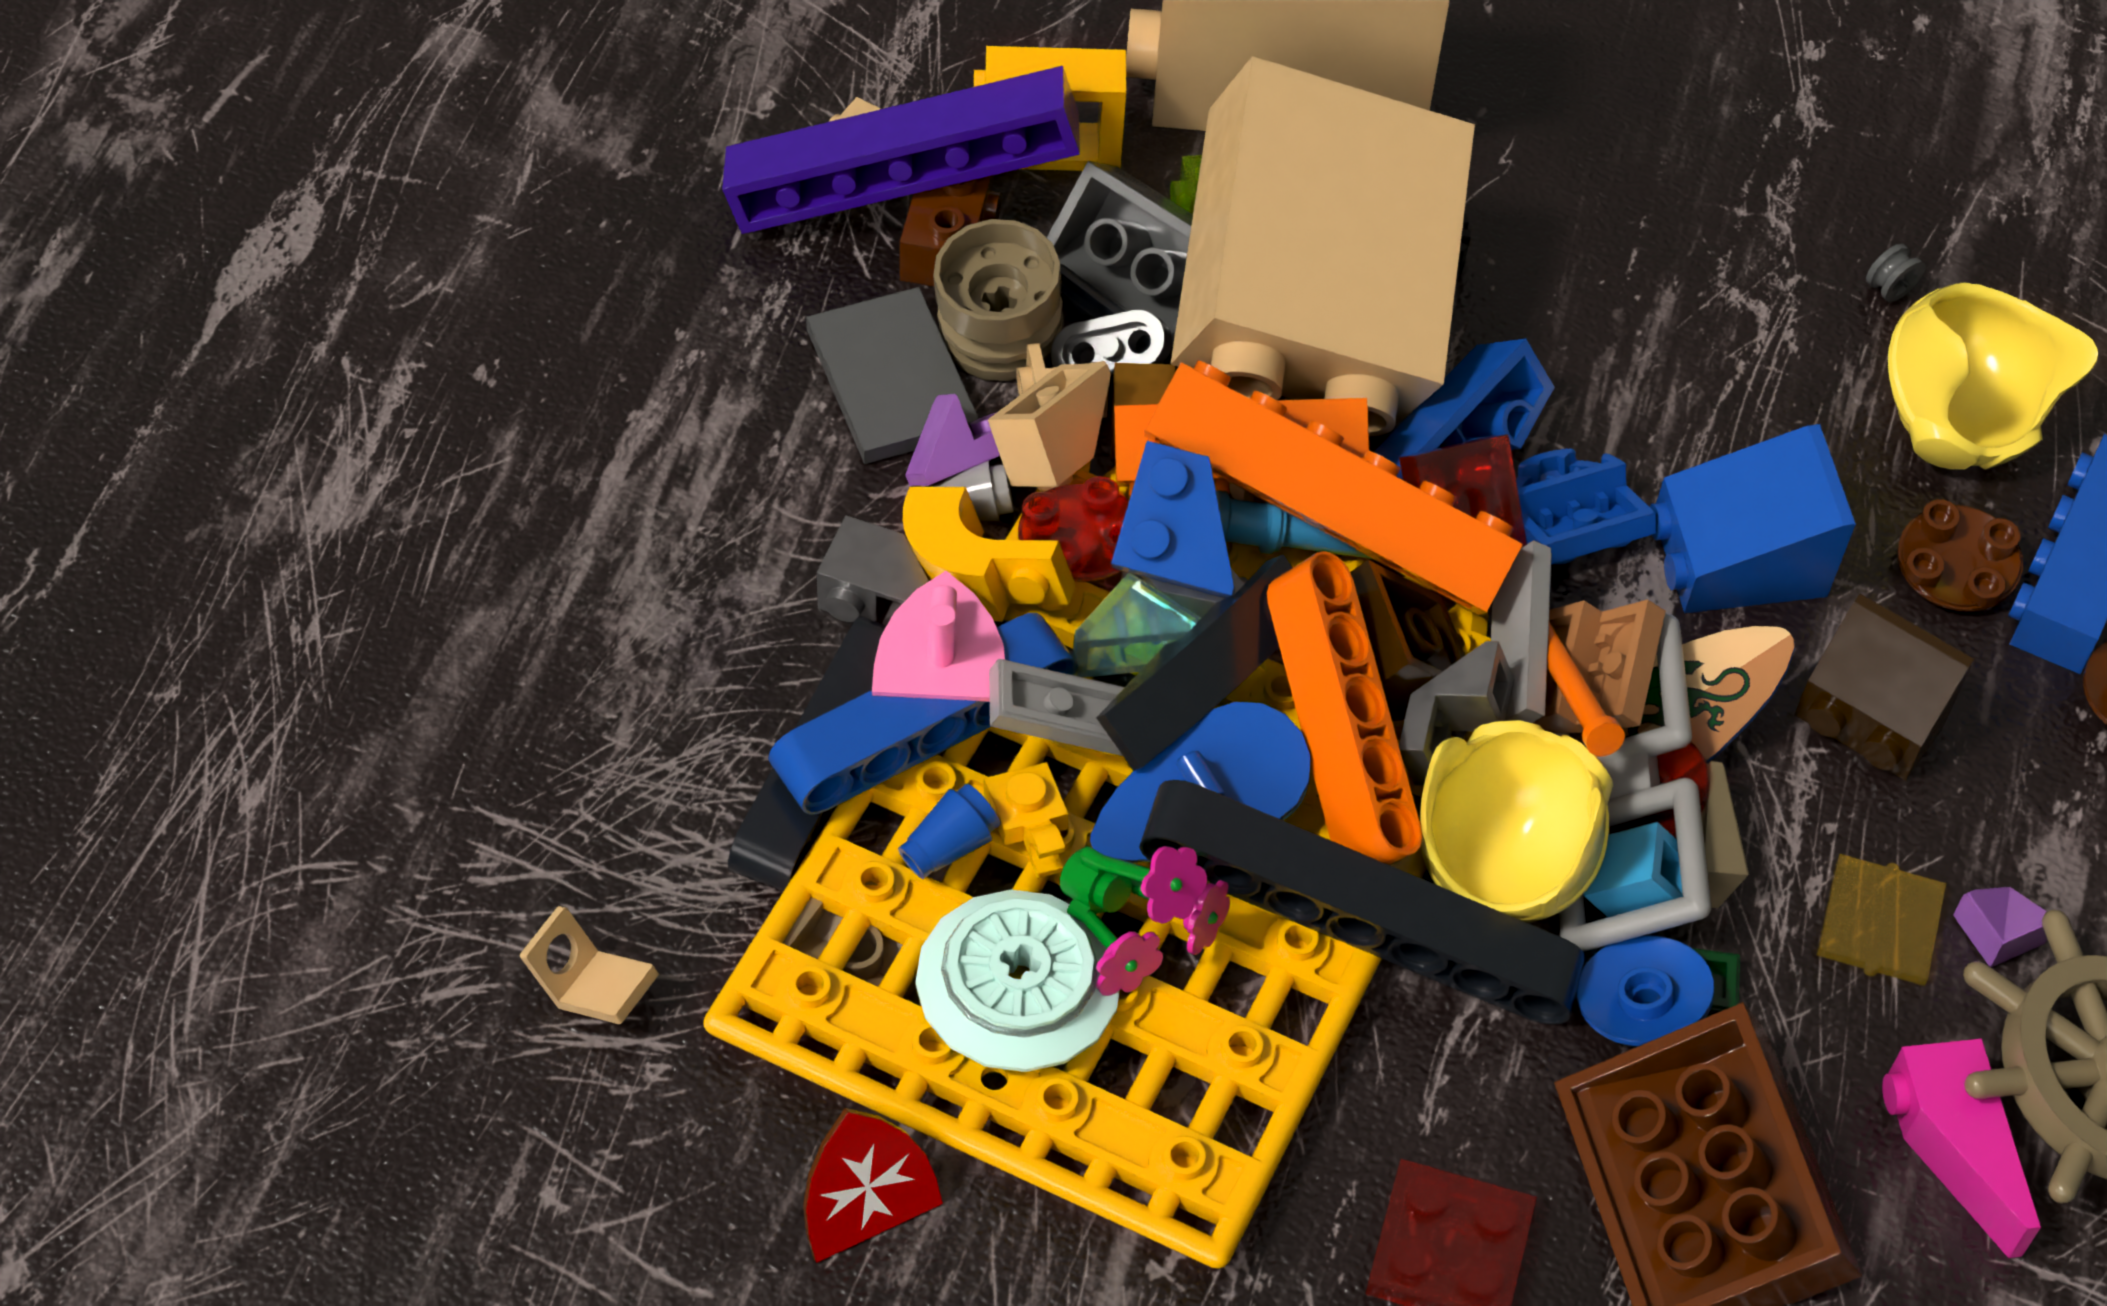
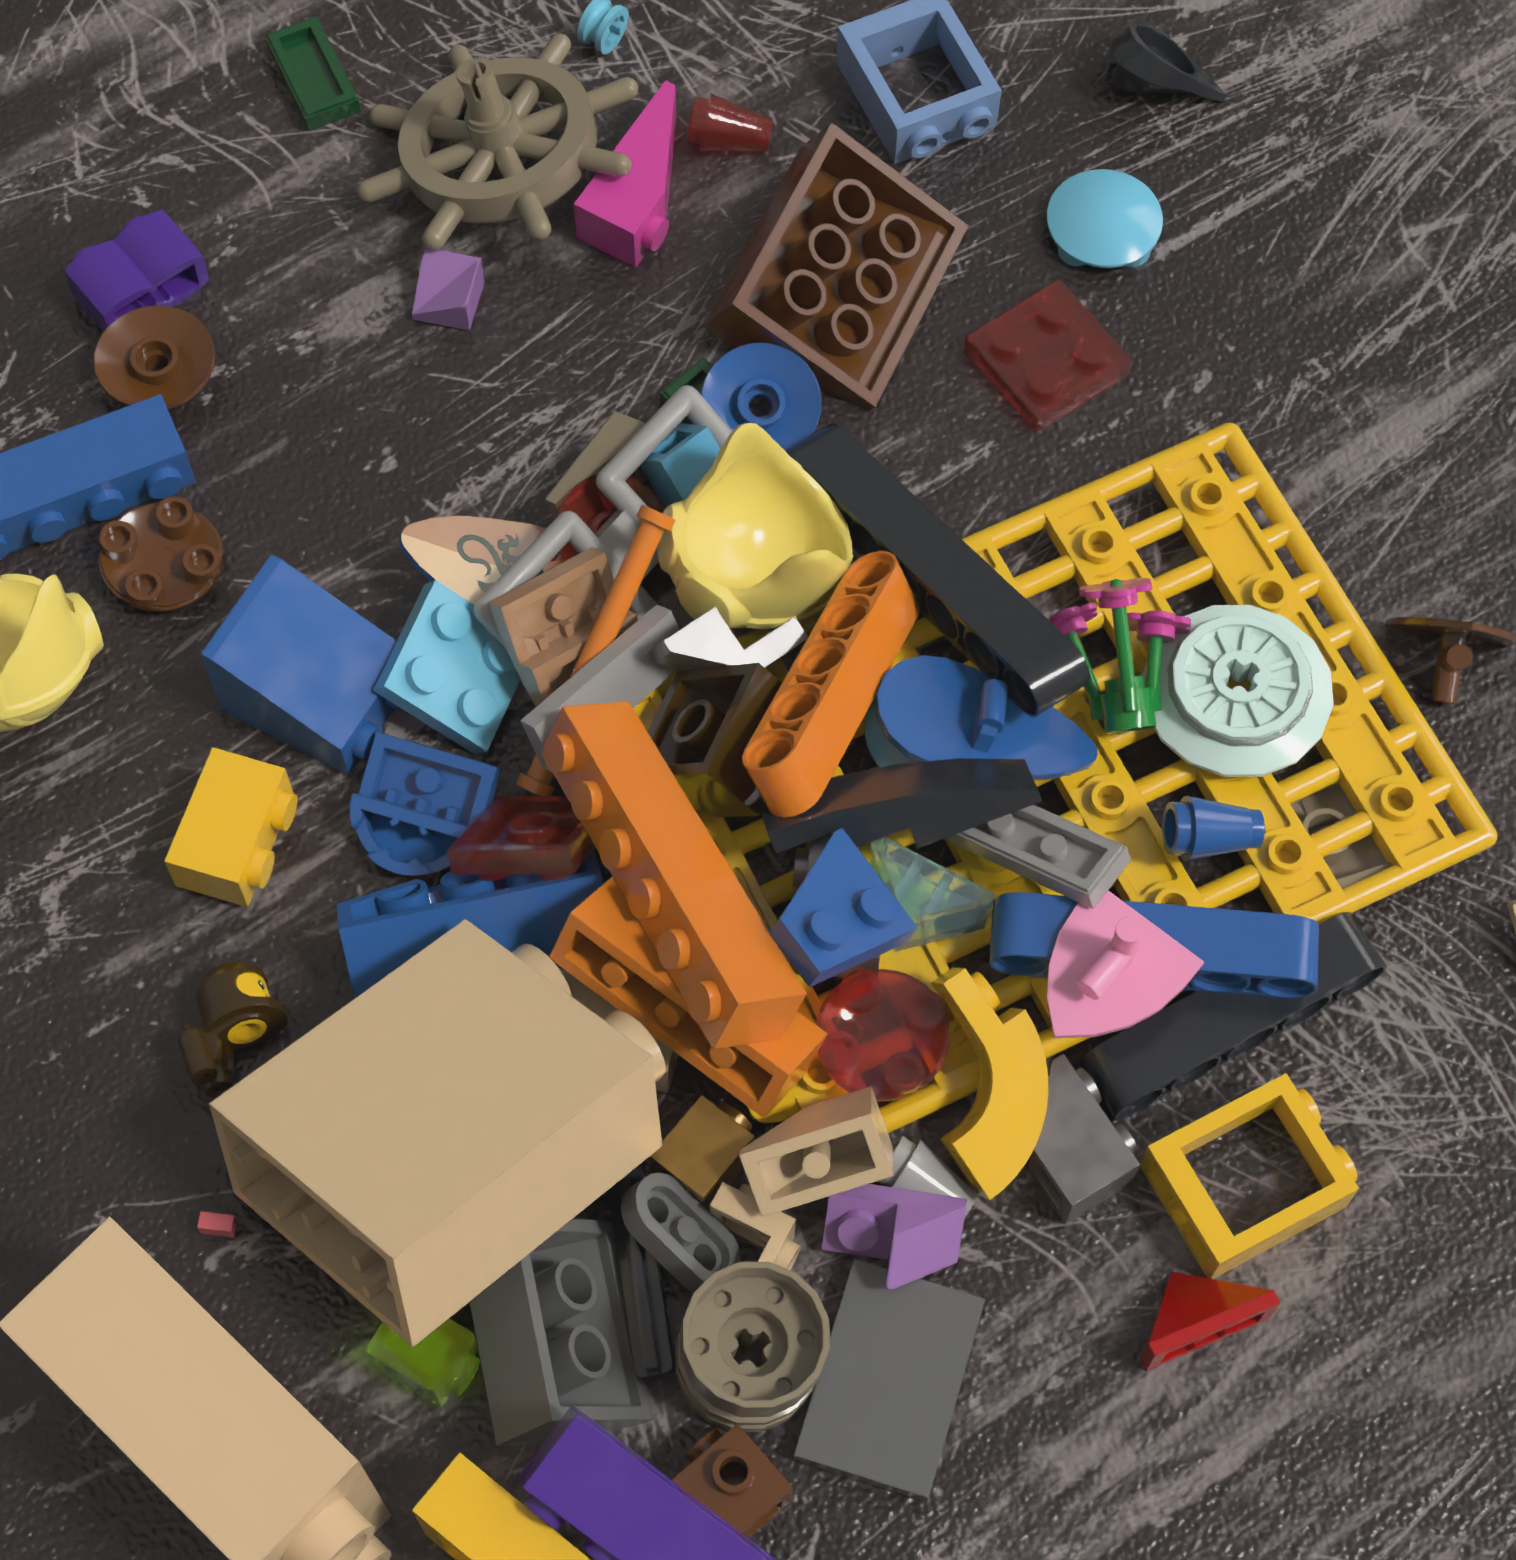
camera: 140 degrees left, 10 degrees up
yellow plate [984,762,1068,879] -> none
dark brown slope [1794,594,1975,781] -> none
clear yellow piece [1817,854,1946,986] -> none
none -> yellow brick [164,747,298,907]
none -> dark brown piece [178,960,288,1098]
none -> medium azure plate [373,580,521,755]
none -> clear red cone [686,93,773,152]
none -> yellow window [1140,1073,1359,1279]
none -> red slope [1140,1271,1280,1371]

